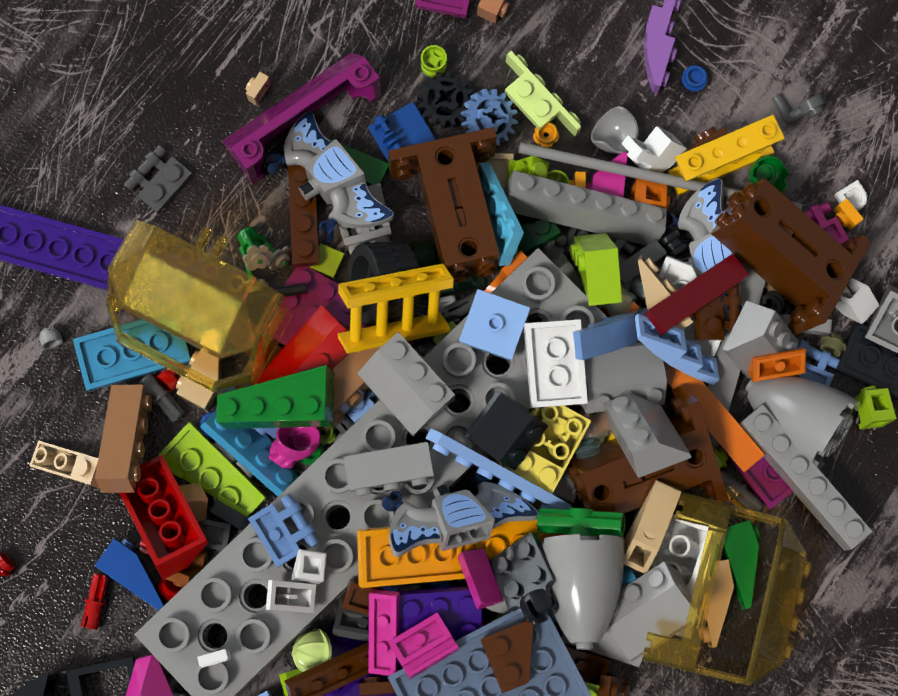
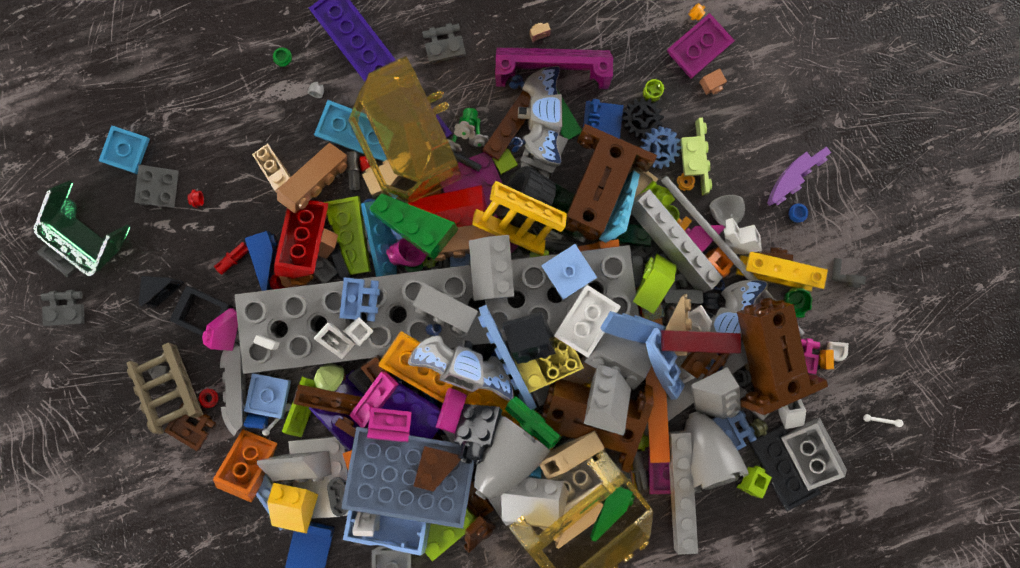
camera: 35 degrees right, 5 degrees up
clear light blue tile [575,438,602,459] -> none
orange slope [748,348,806,382] -> none

